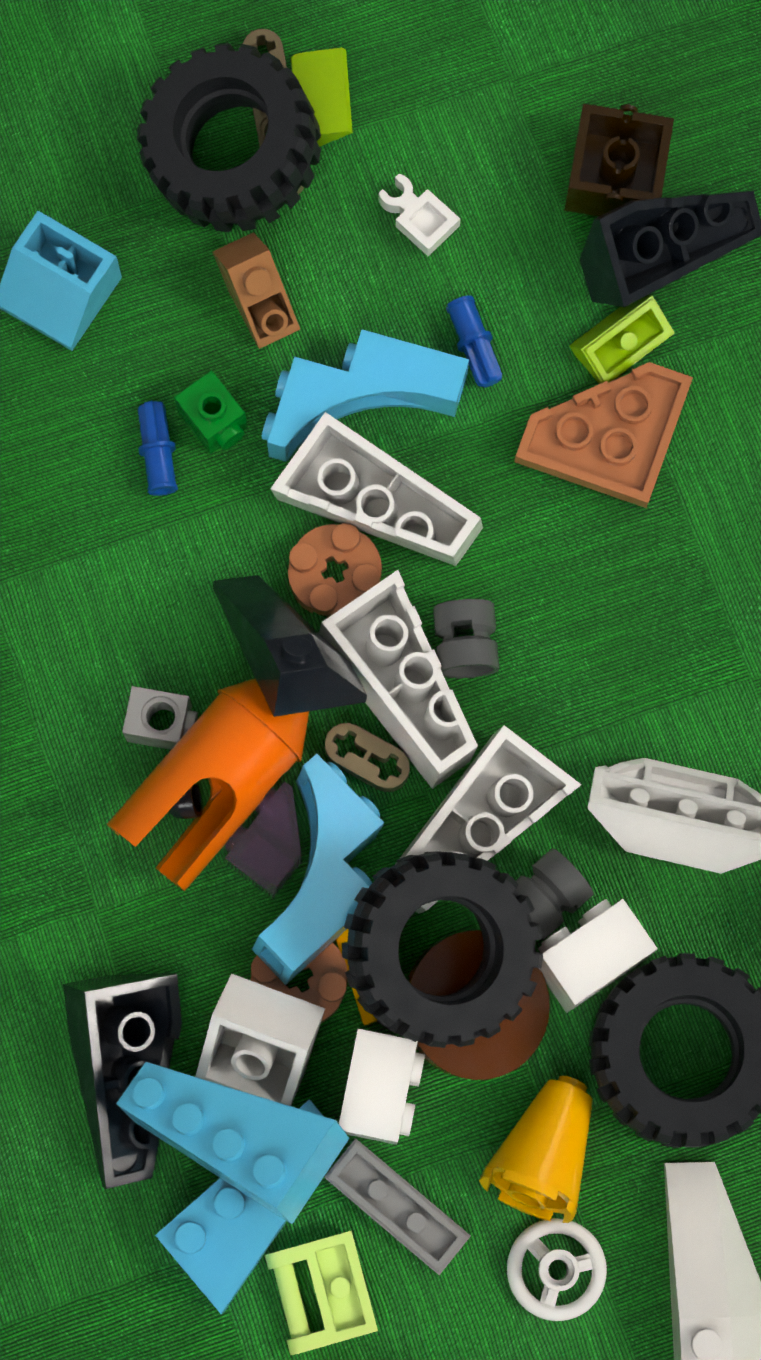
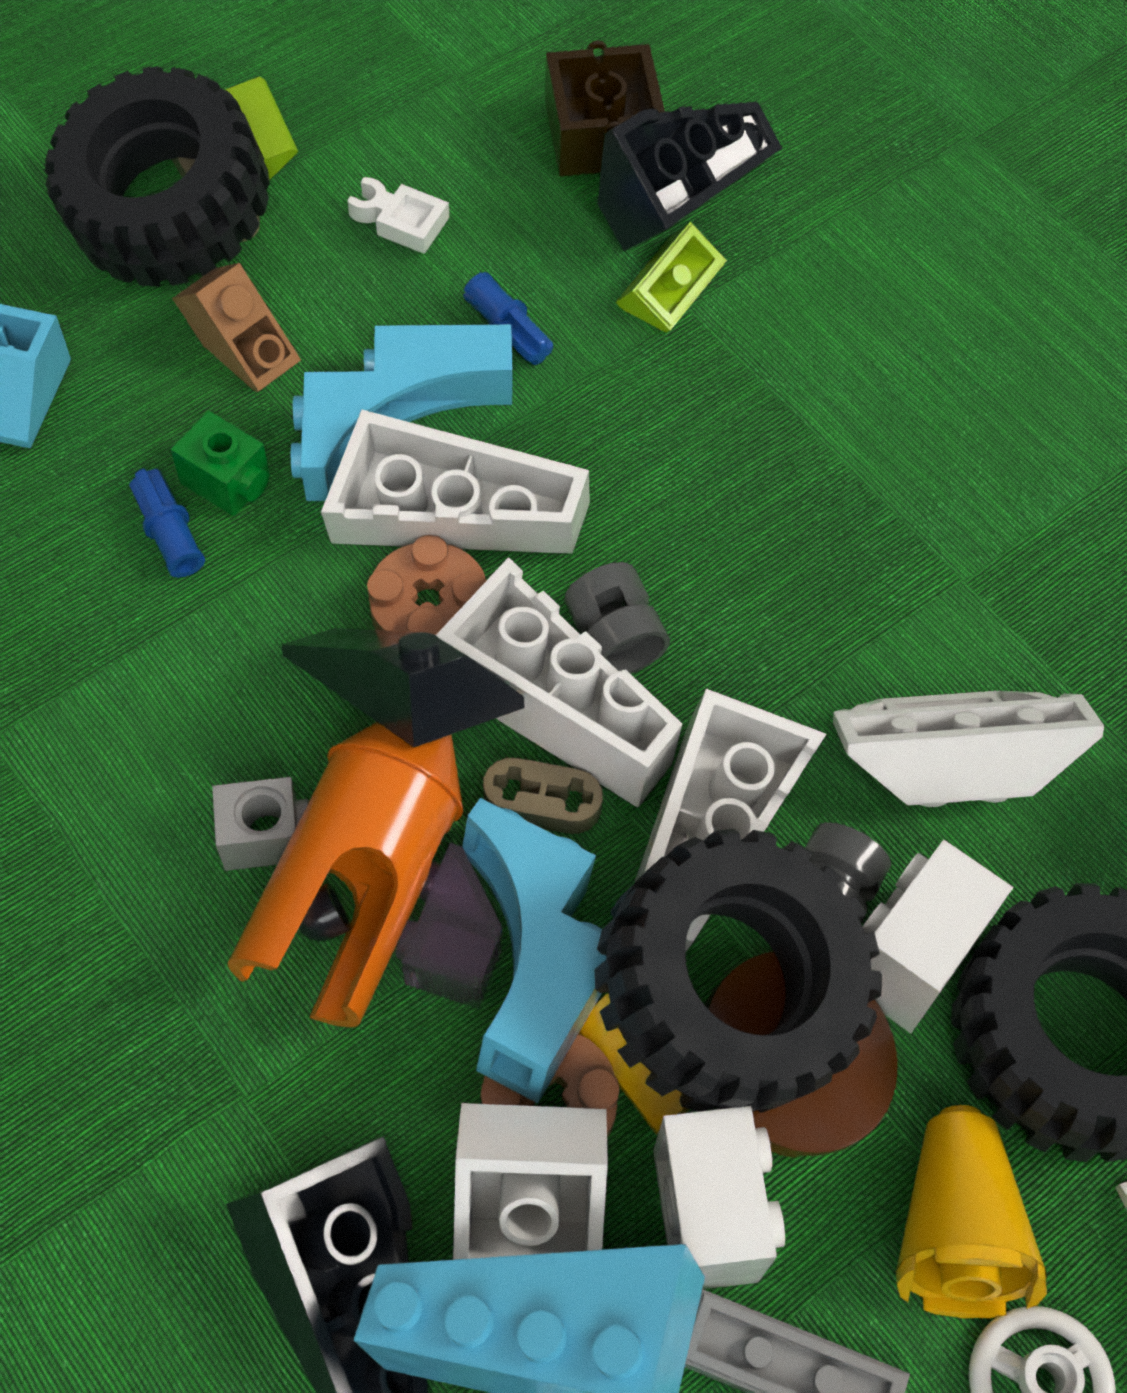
camera: 20 degrees left, 15 degrees down
nougat plate [514,362,693,508] -> none

